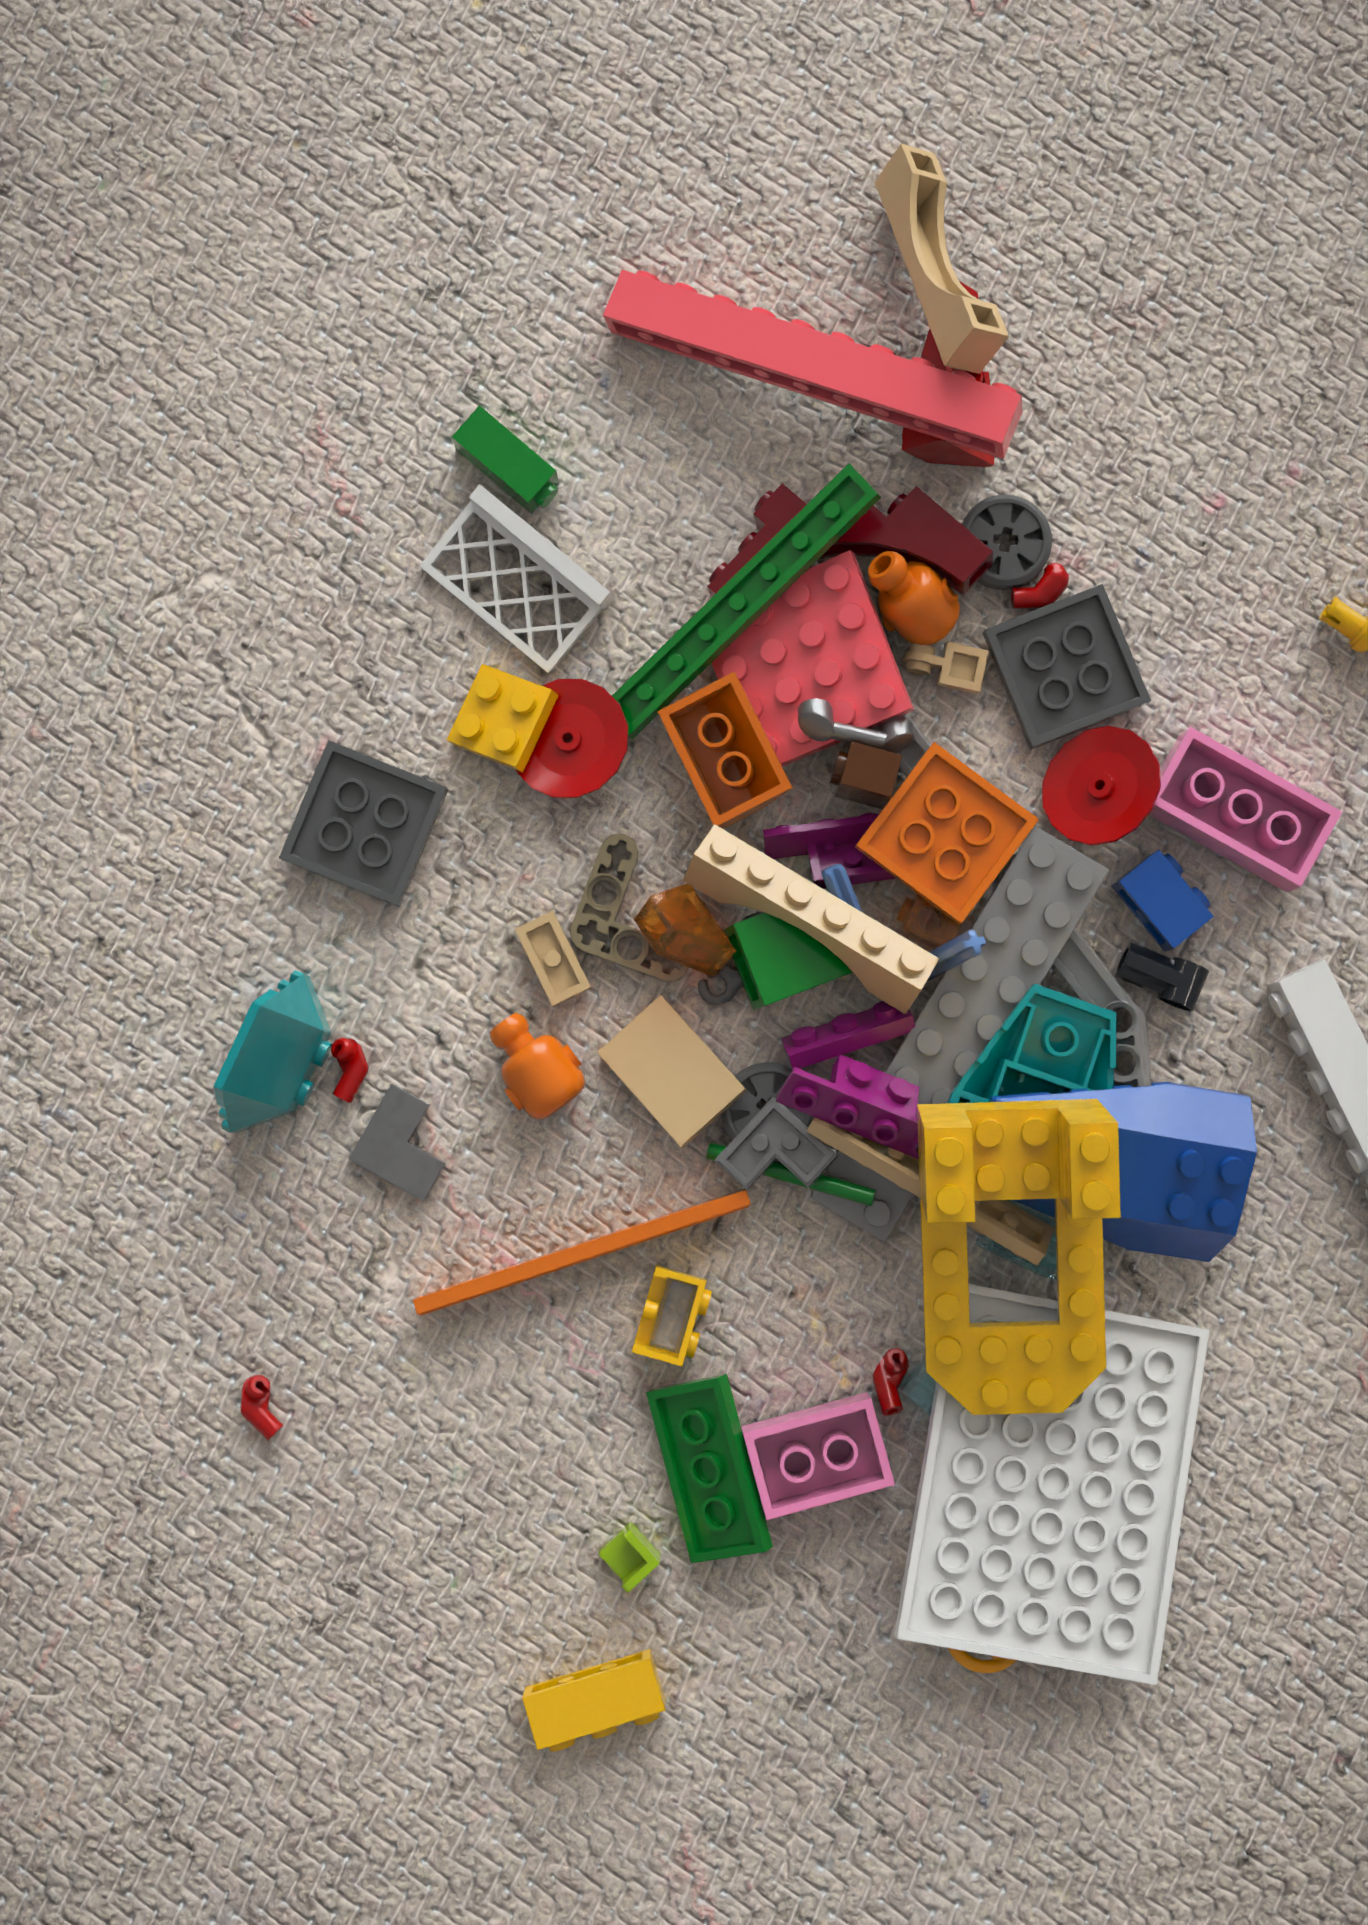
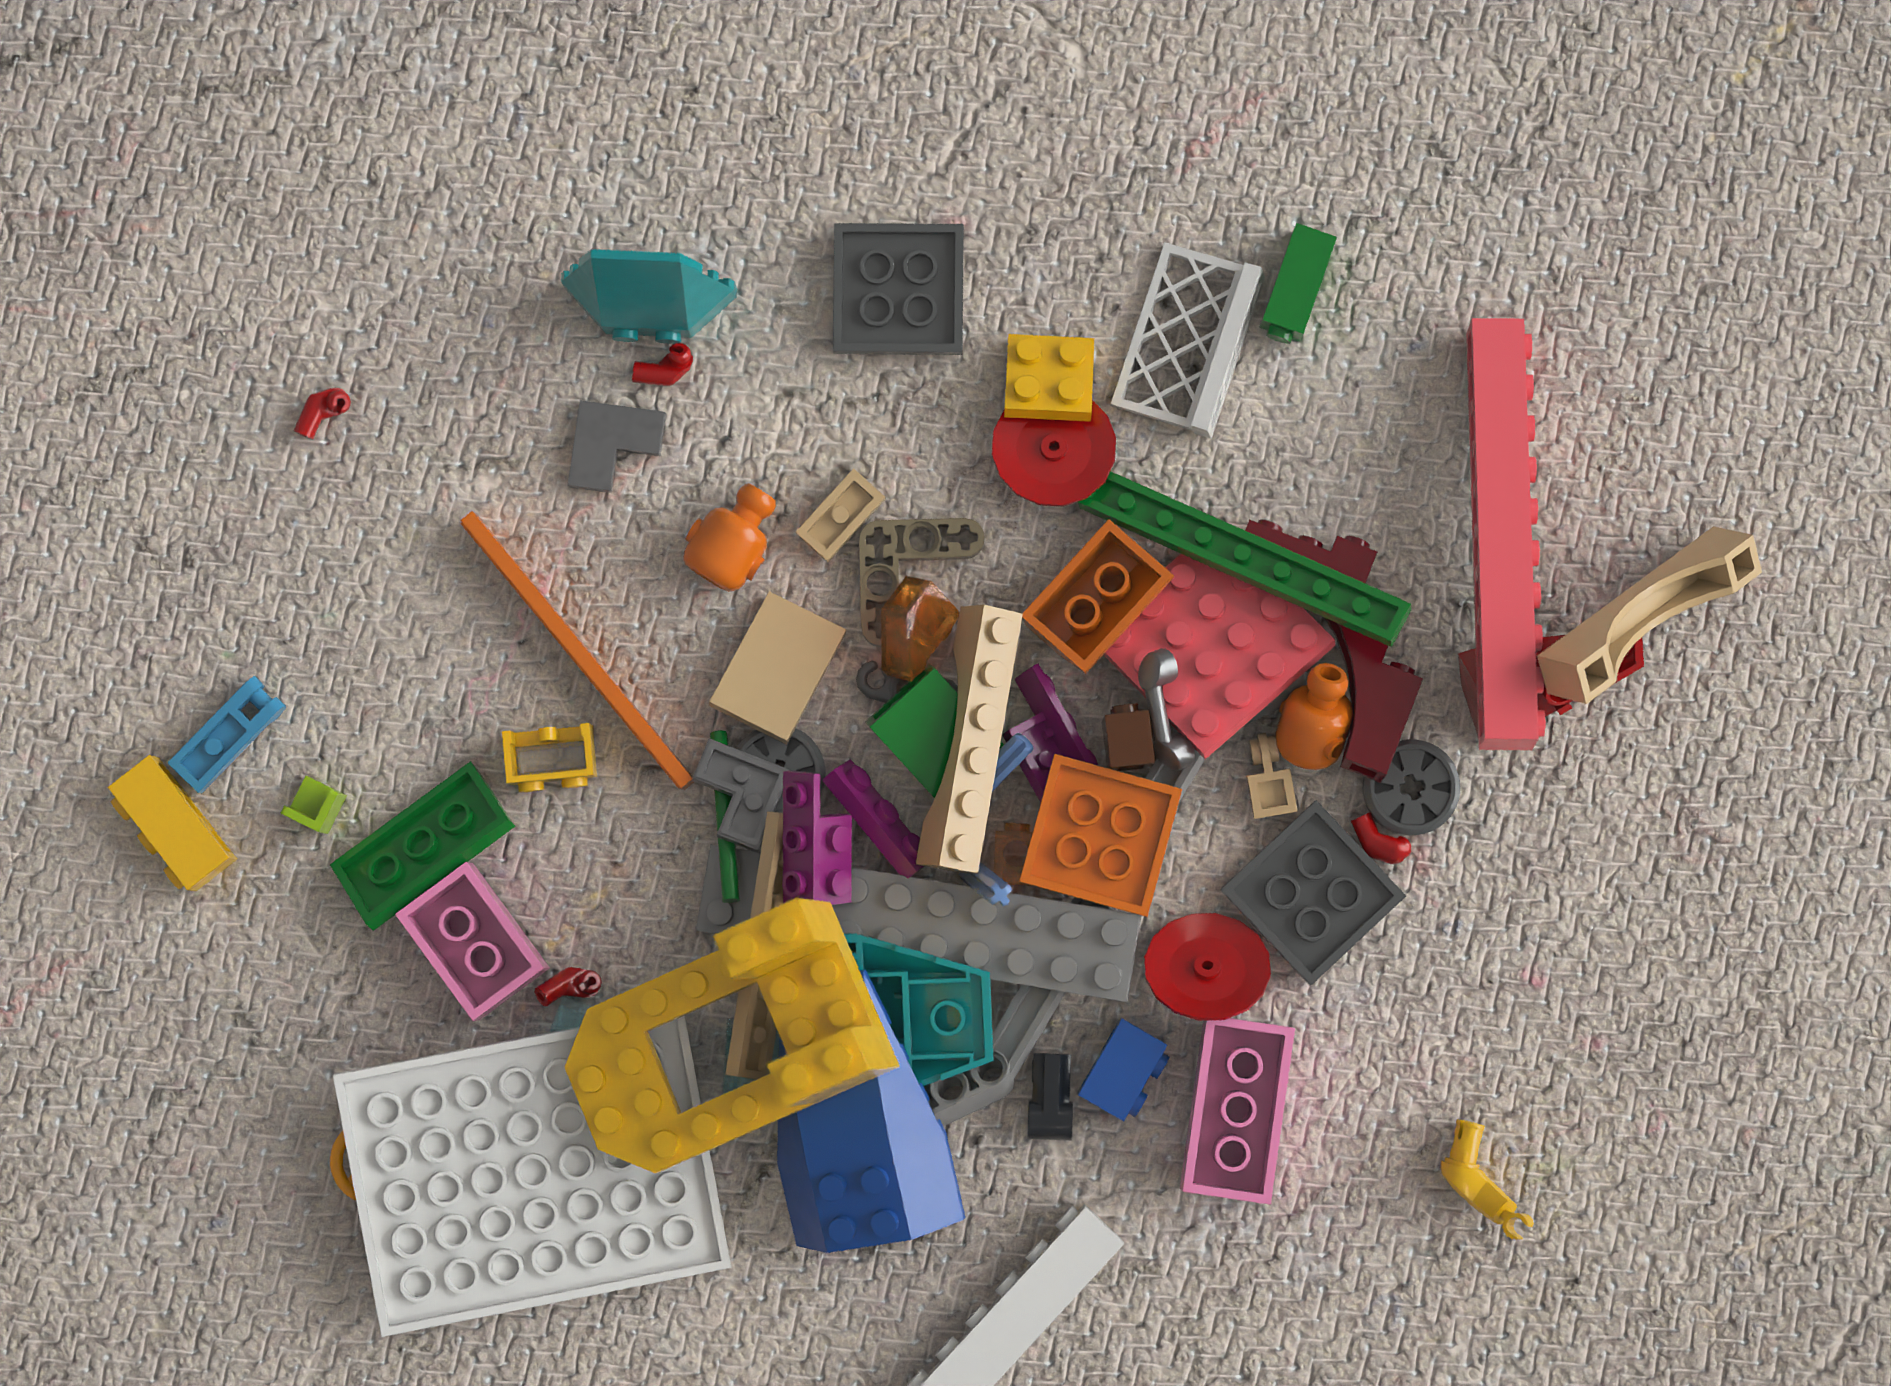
camera: 75 degrees right, 0 degrees up
none -> dark azure plate [168,676,286,794]

